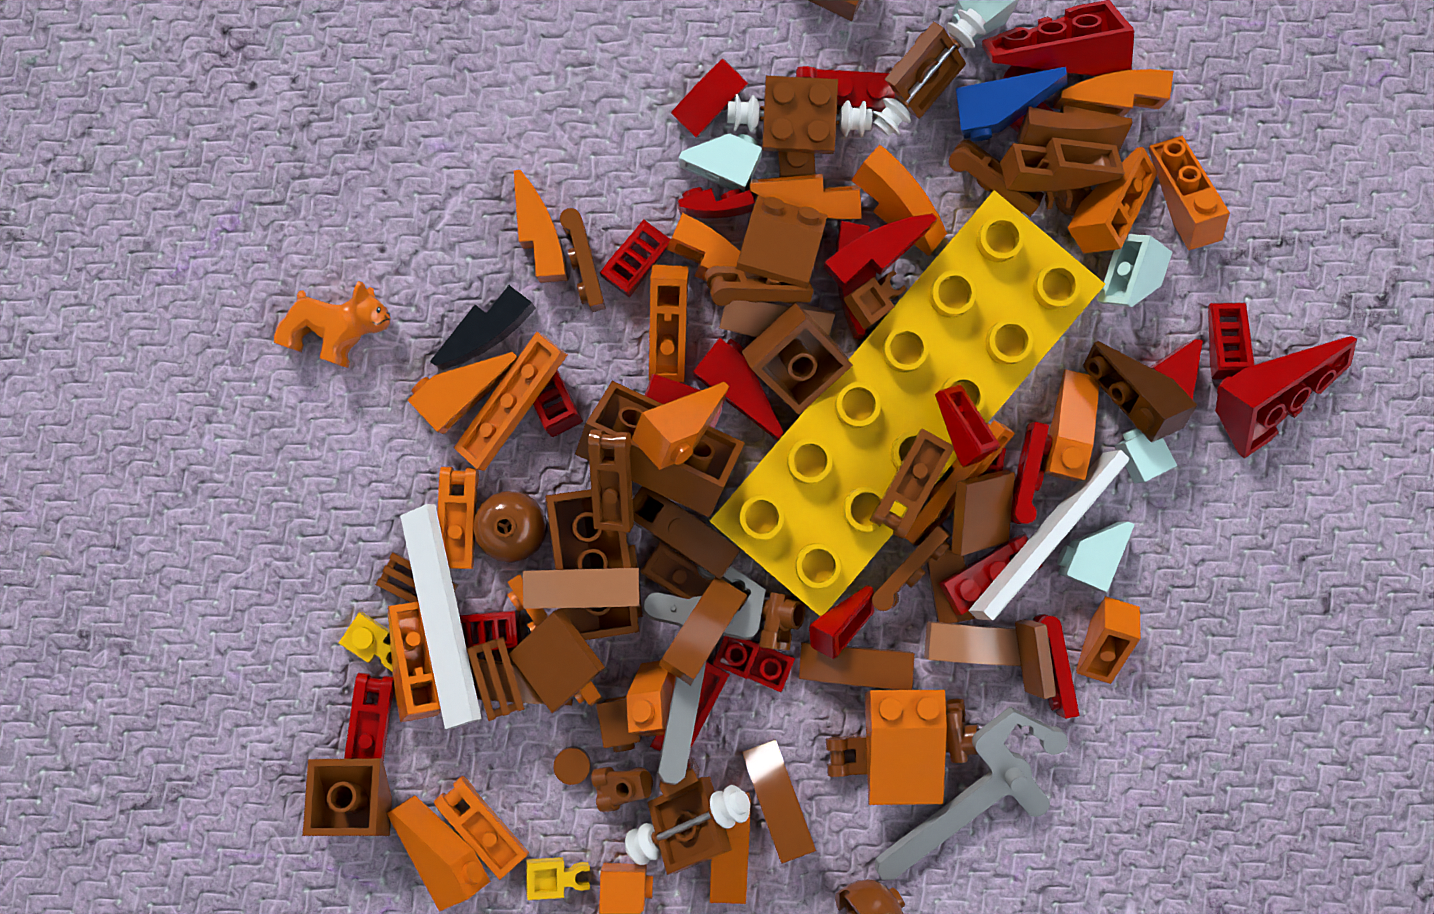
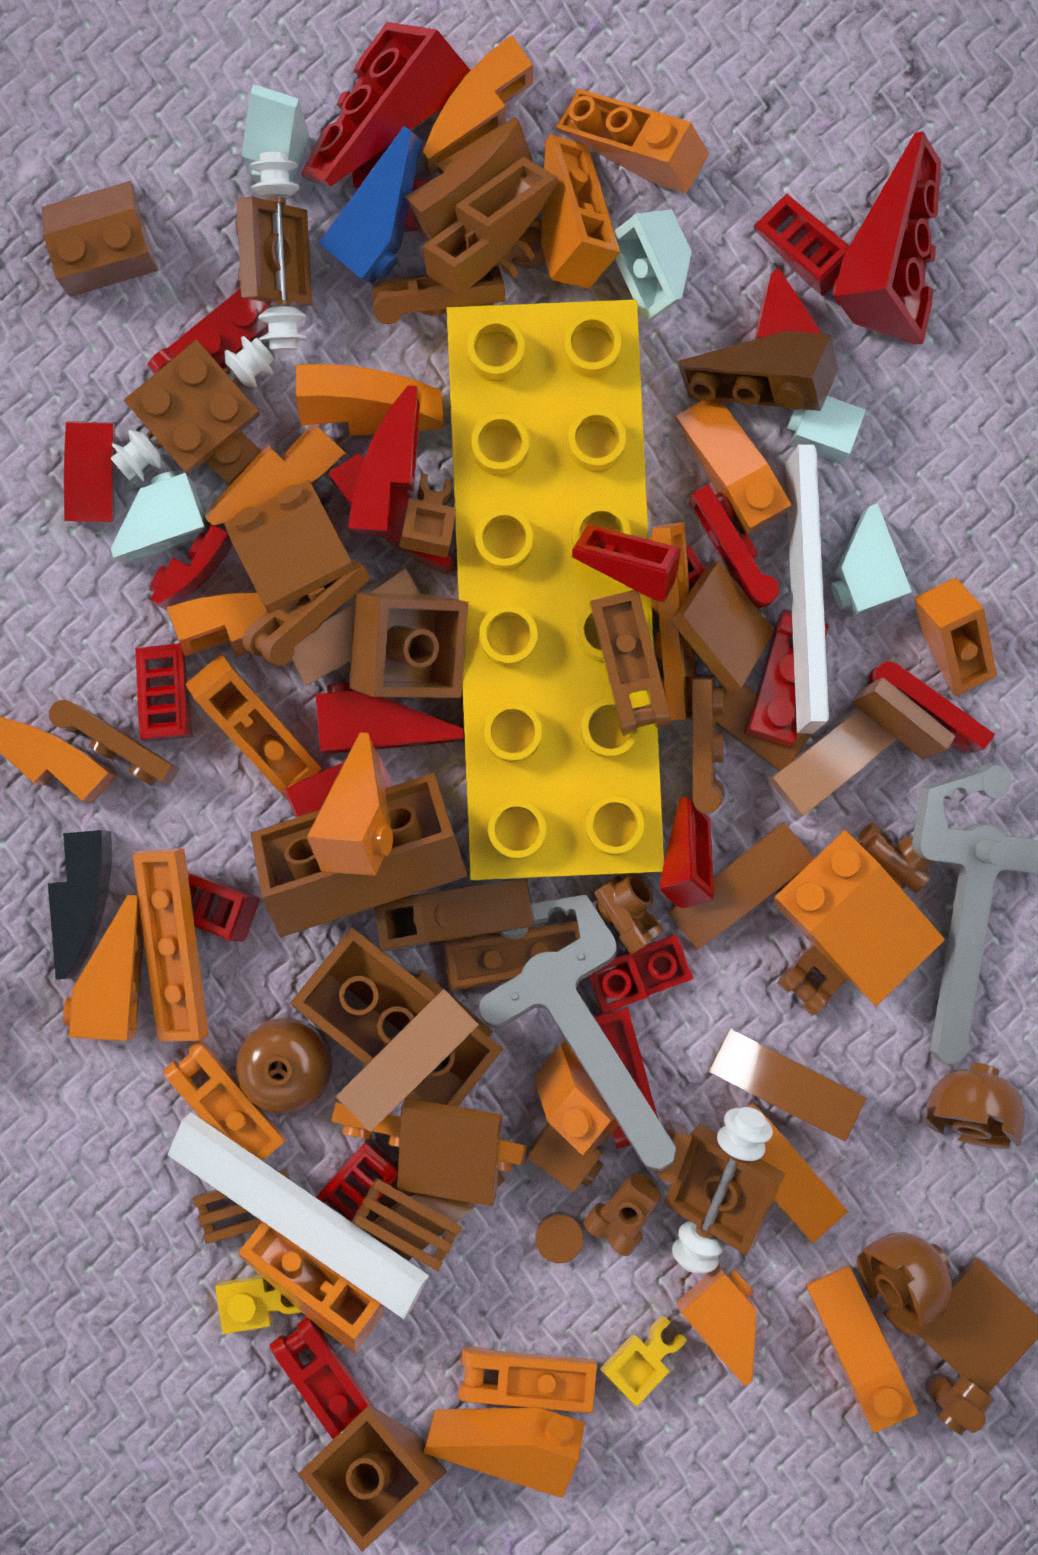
camera: 40 degrees left, 0 degrees up
dark orange plate [588,429,634,532] -> none
dark orange slope [659,577,747,686] -> none

